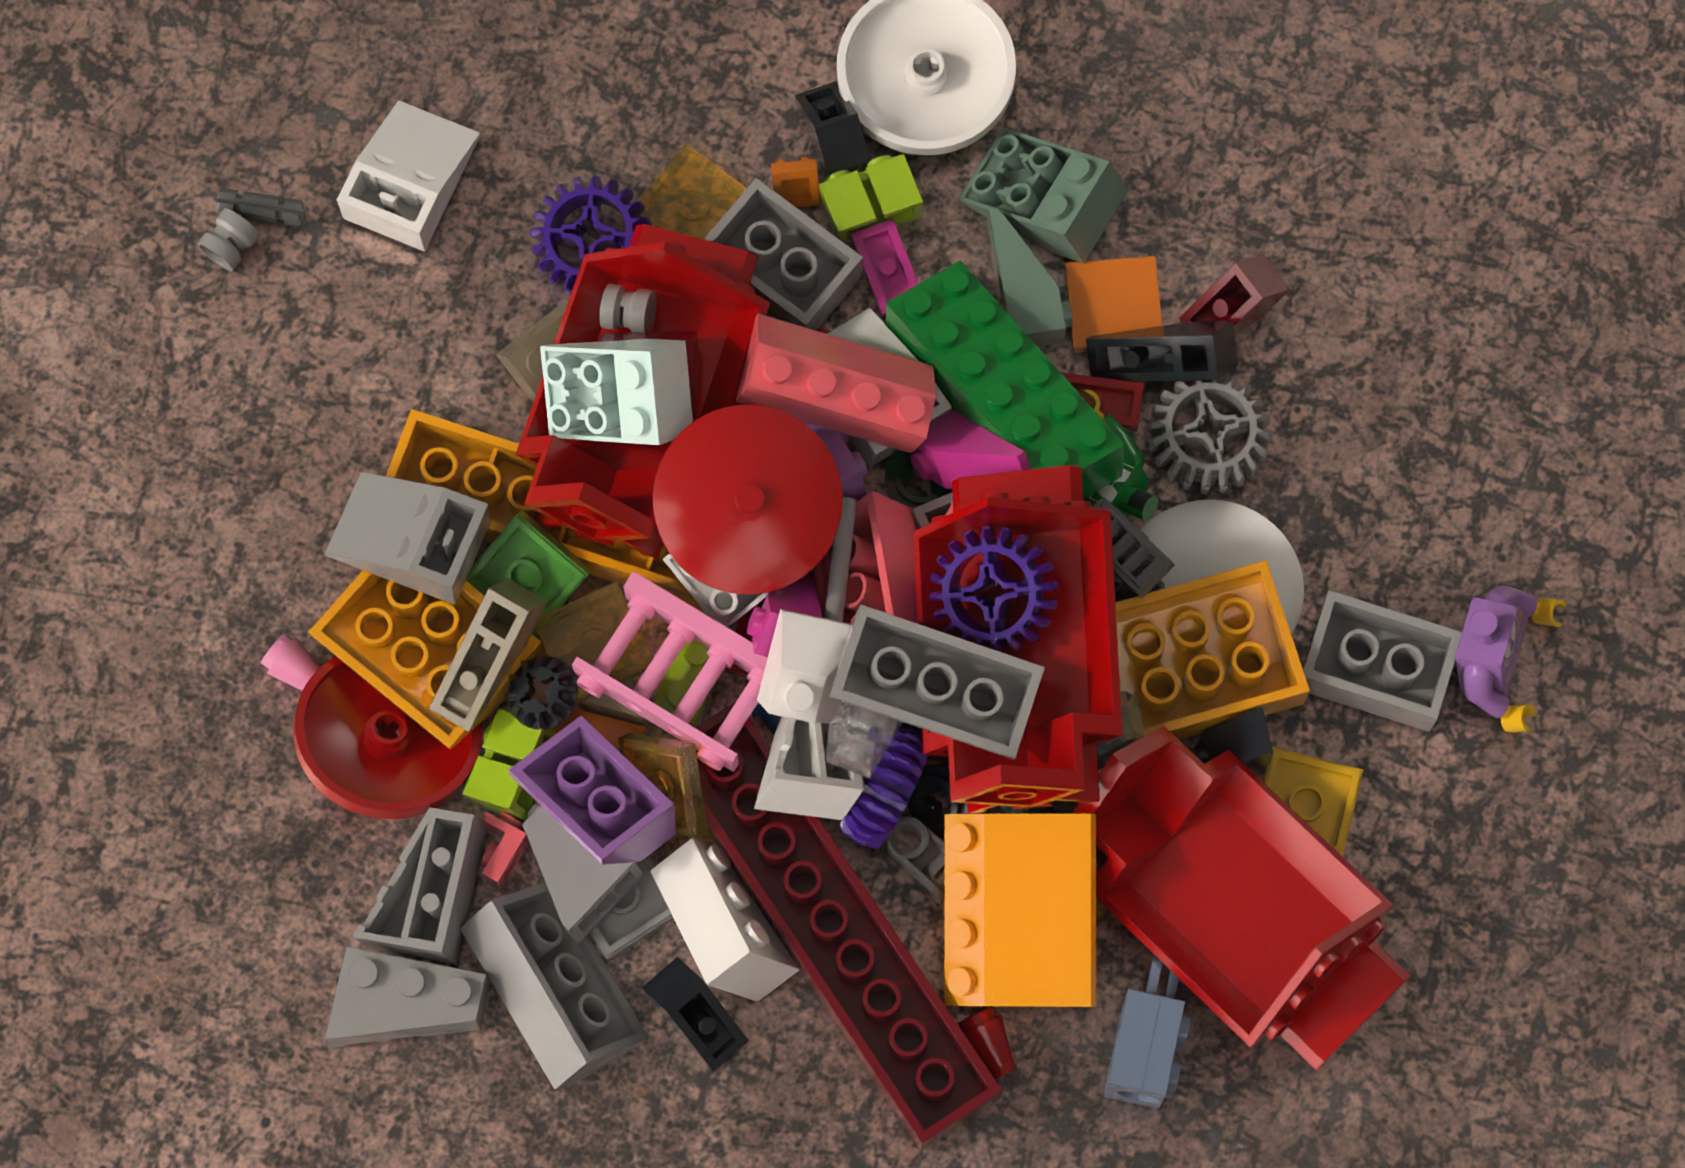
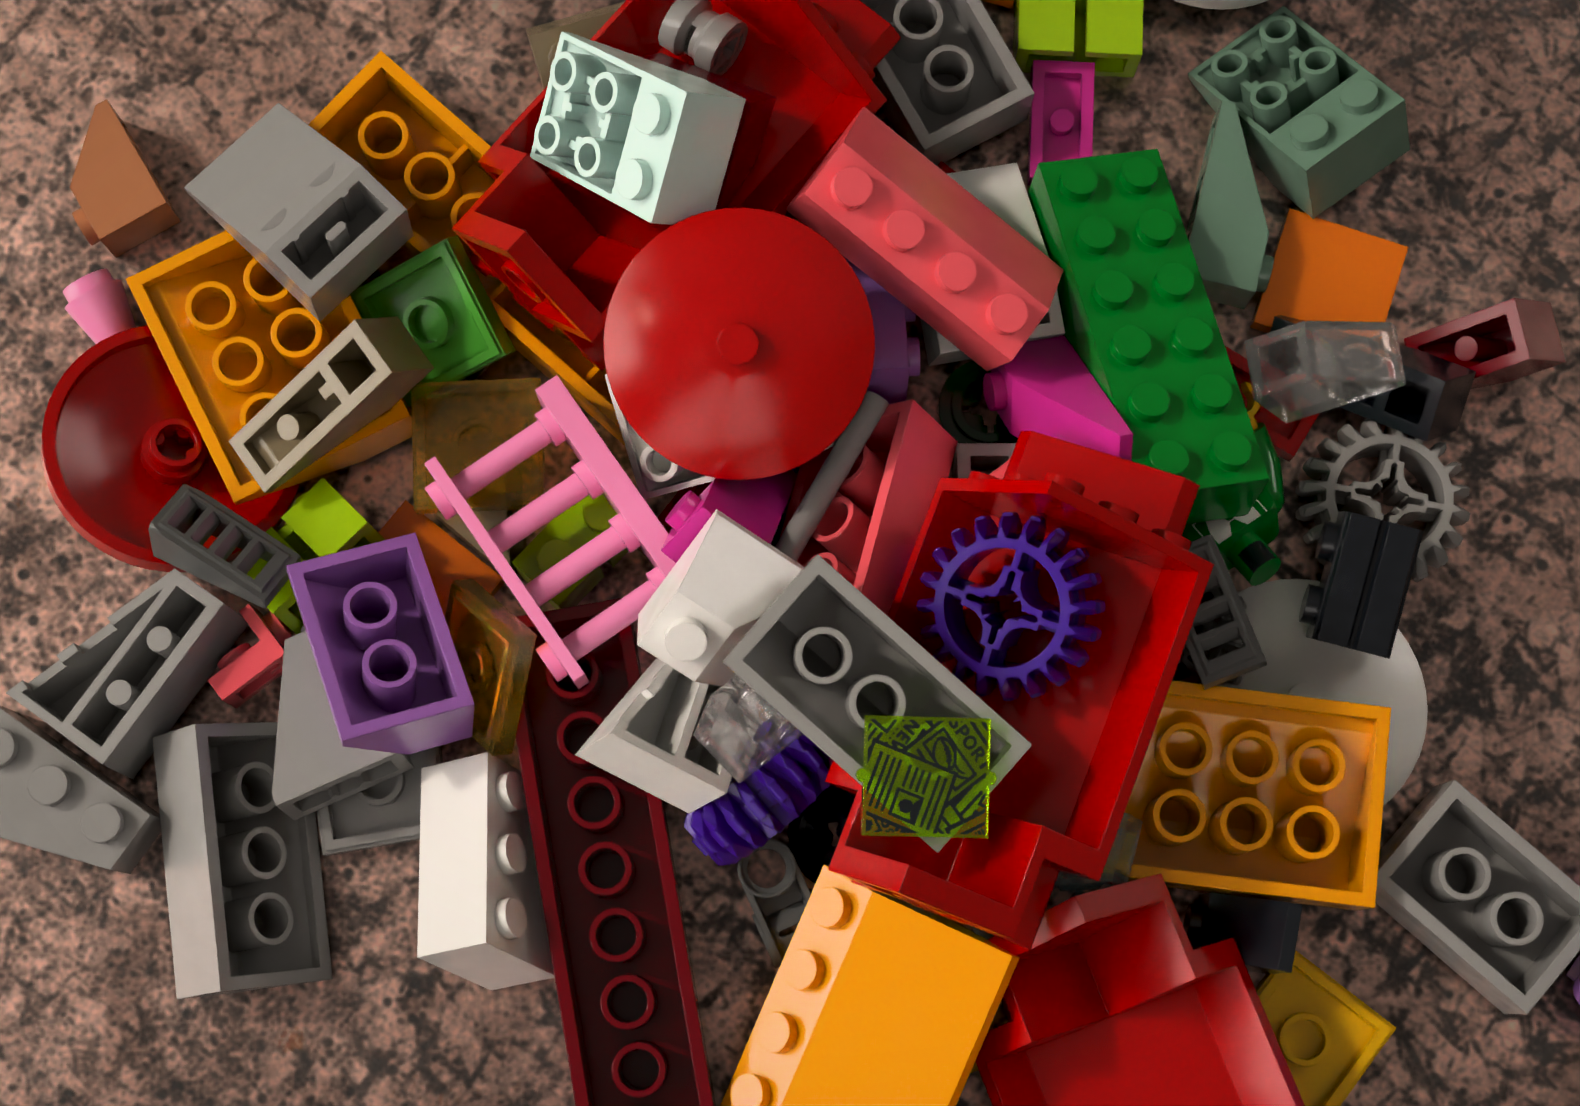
camera: 20 degrees right, 5 degrees up
black gear [504,654,578,730] -> none
black slope [642,957,749,1072] -> none
none -> nougat slope [70,99,181,258]
none -> dark grey slope [149,484,301,609]
none -> clear neon green piece [855,715,997,838]
none -> clear slope [1244,321,1406,423]
none -> black brick [1299,511,1424,659]

